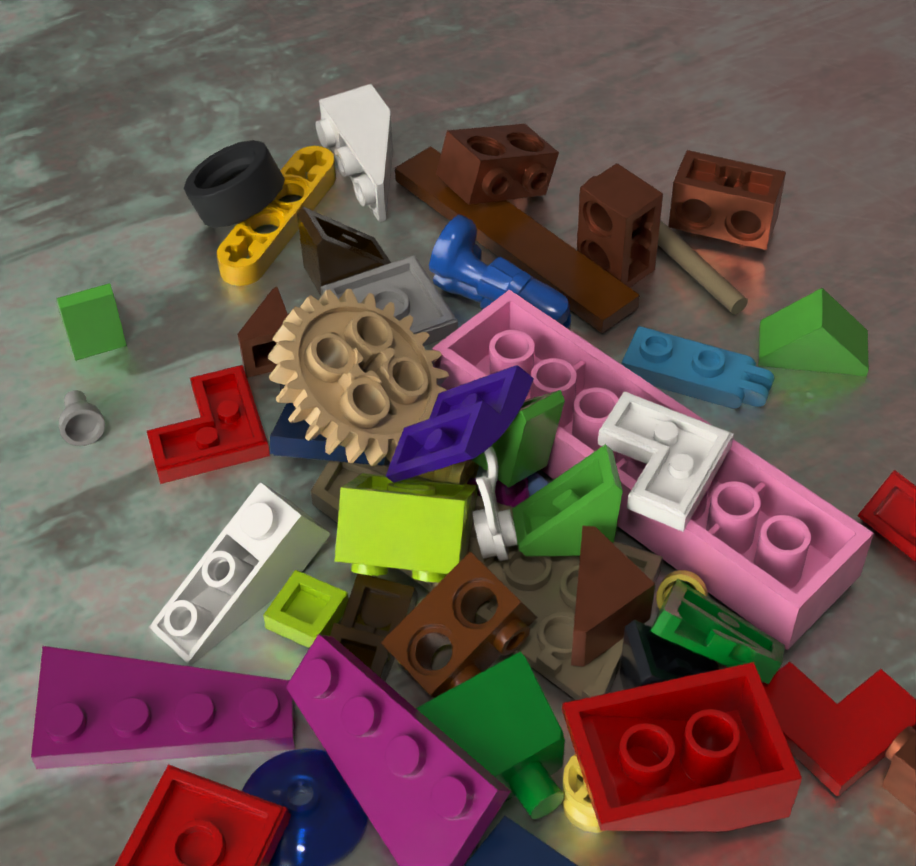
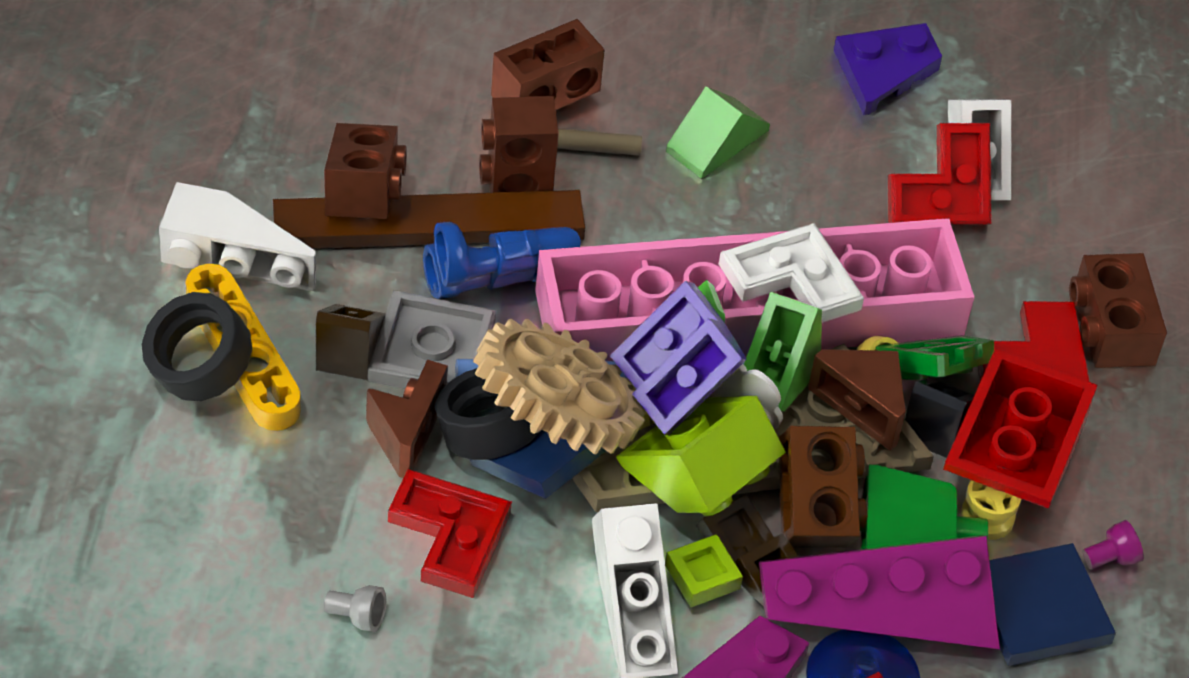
camera: 60 degrees left, 0 degrees up
bright green slope [56,283,127,361] -> none
dark azure hinge [621,326,775,409] -> none

